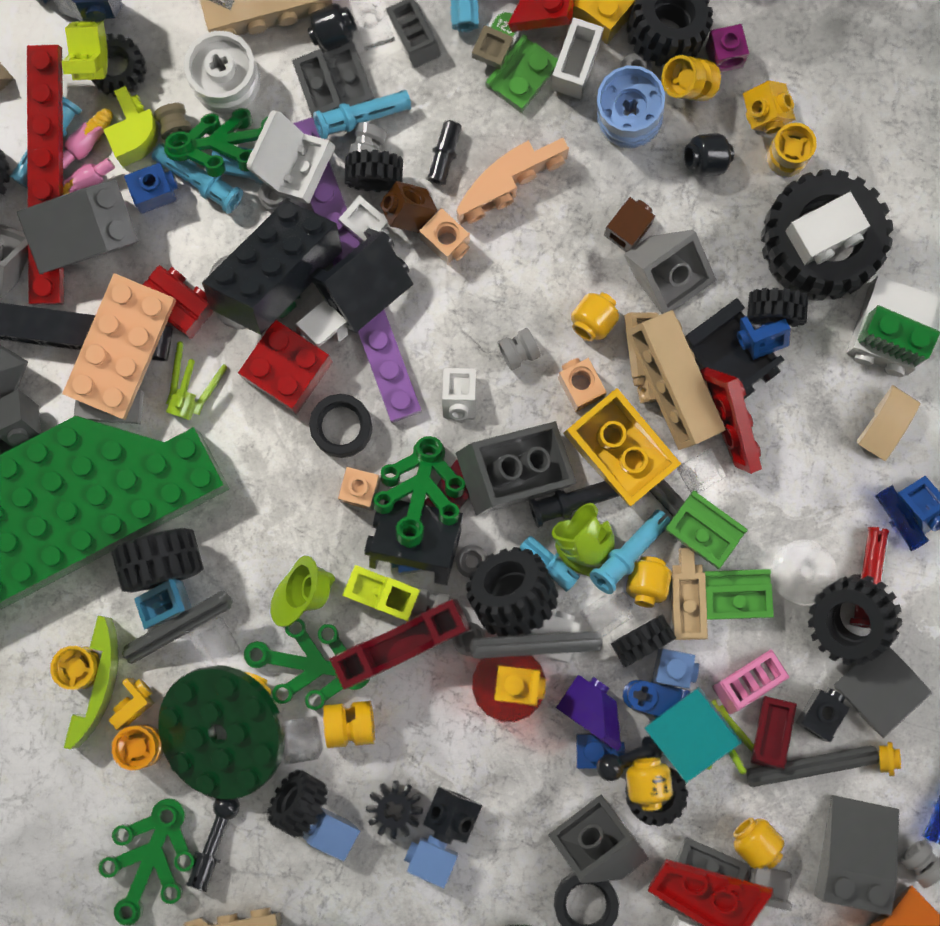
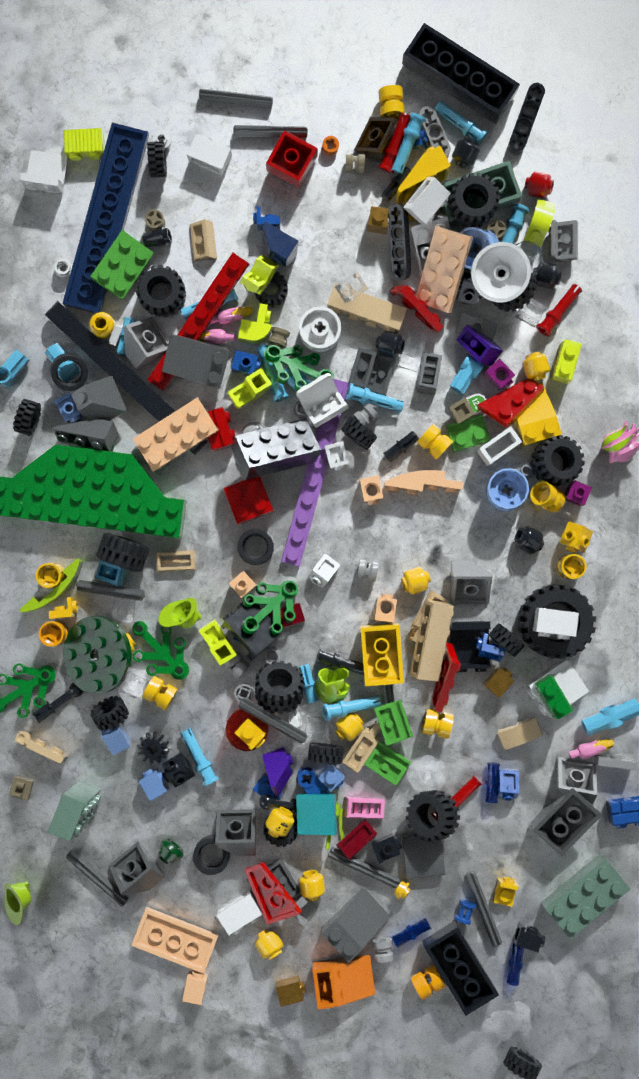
camera: 35 degrees right, 5 degrees up
lime plant [166,341,227,421] -> none
white panel [296,300,348,347] -> none
black panel [309,228,413,332] -> none
dark red arch [329,599,471,690] -> none
reddish brown brick [380,181,437,233] -> none
dark grey brick [455,421,577,515] -> none
reddish brown brick [604,197,655,252] -> none
none -> tan tile [156,551,196,572]
none -> medium azure pin [180,728,219,787]
none -> neon yellow brick [227,368,272,410]
none -> yellow wheel [417,424,453,460]
none -> yellow wheel [421,709,454,739]
none -> pearl gold brick [482,667,515,698]

